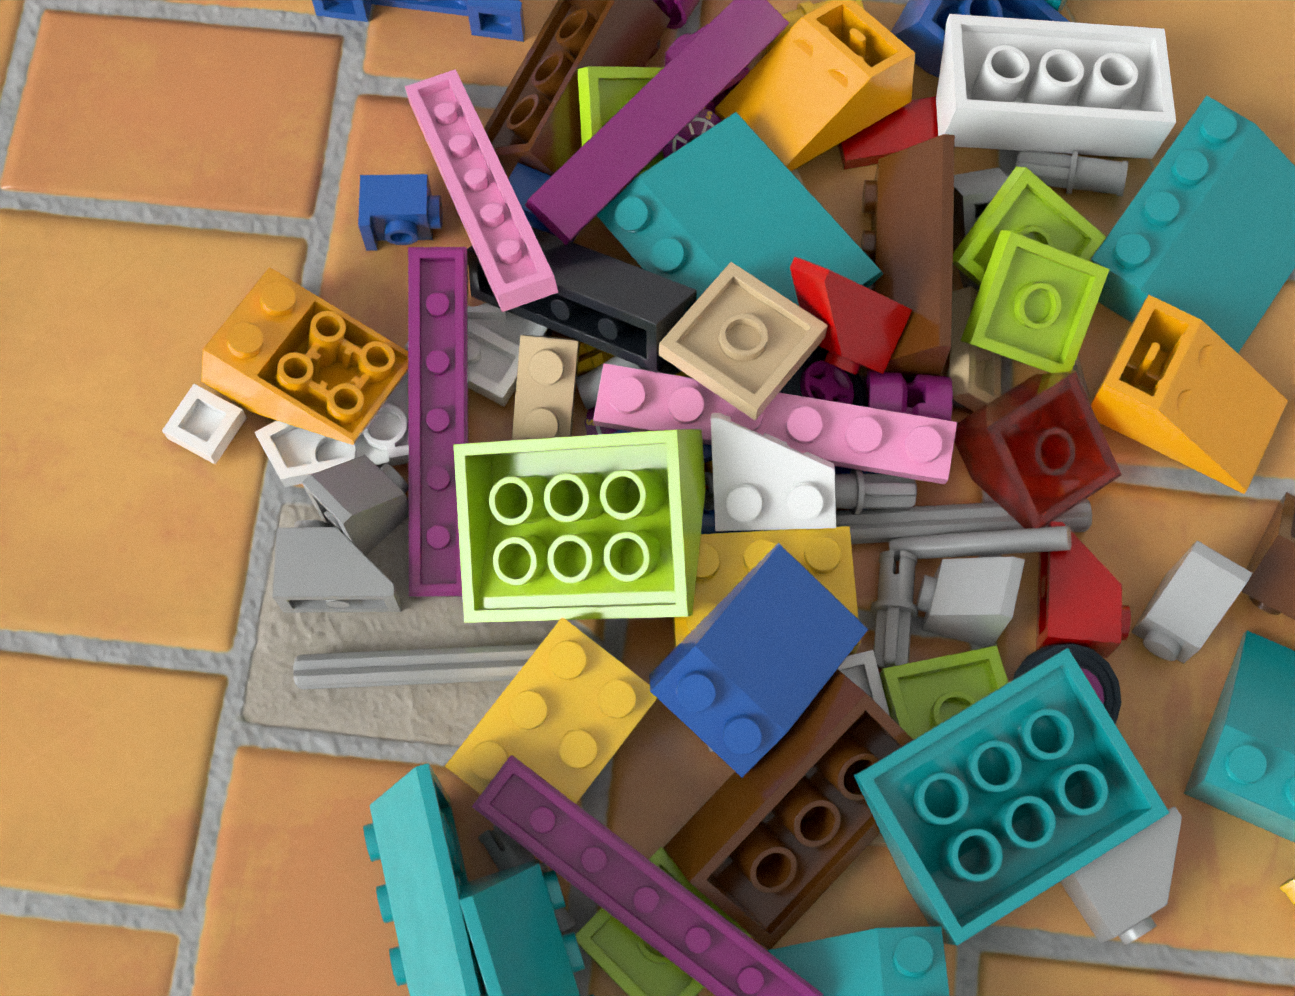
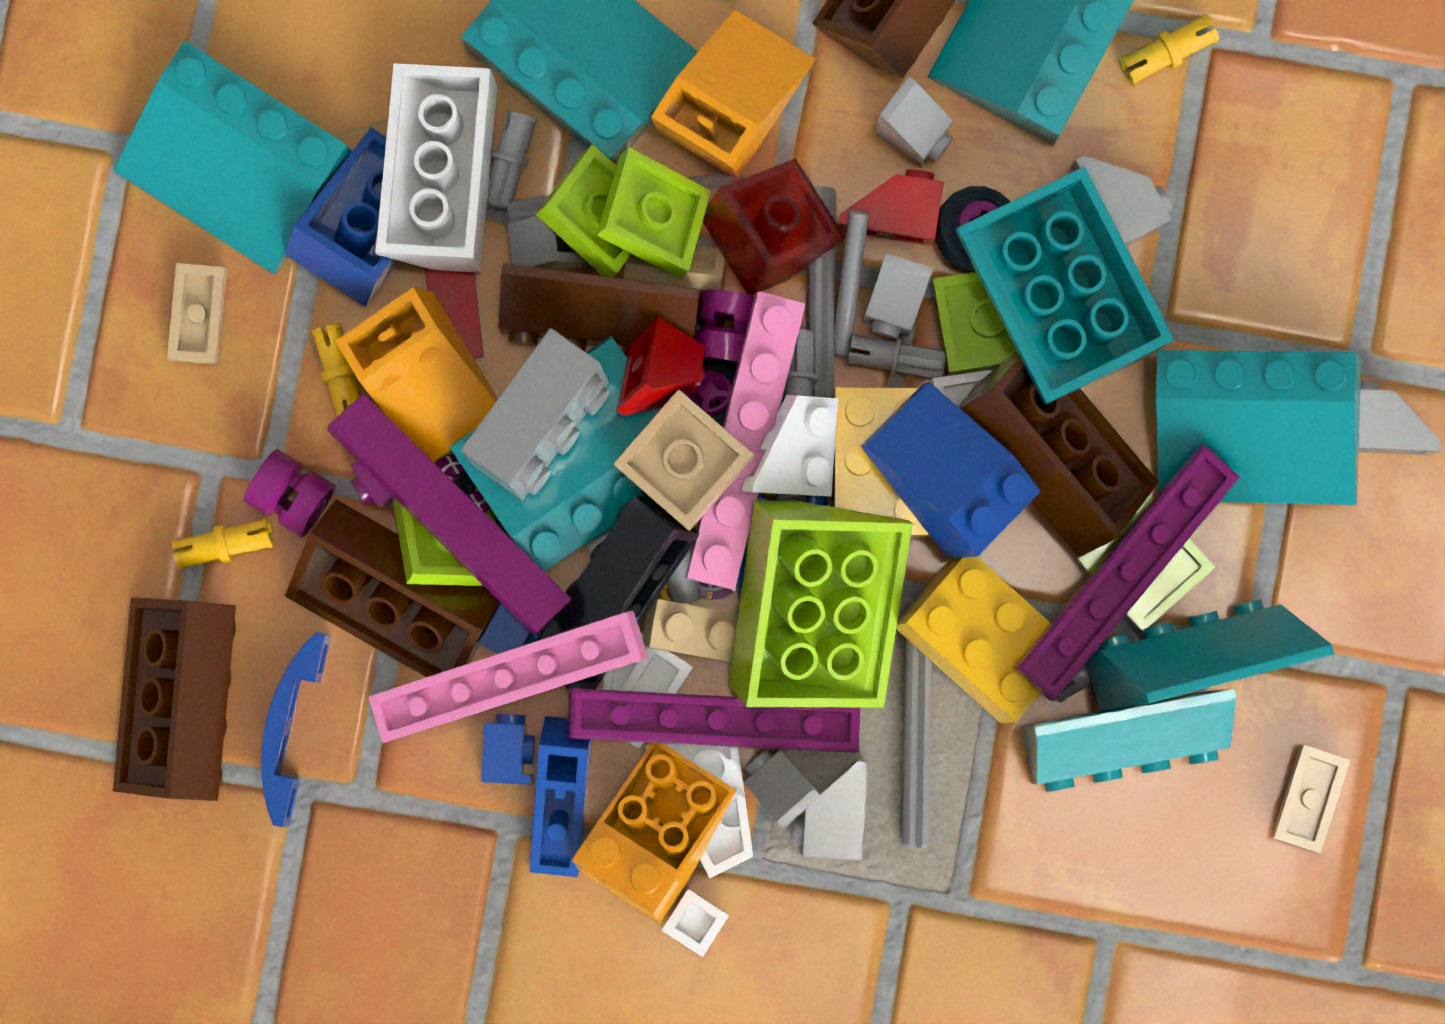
camera: 85 degrees left, 15 degrees up
none -> light grey brick [461,328,609,501]
none -> blue slope [529,716,592,877]

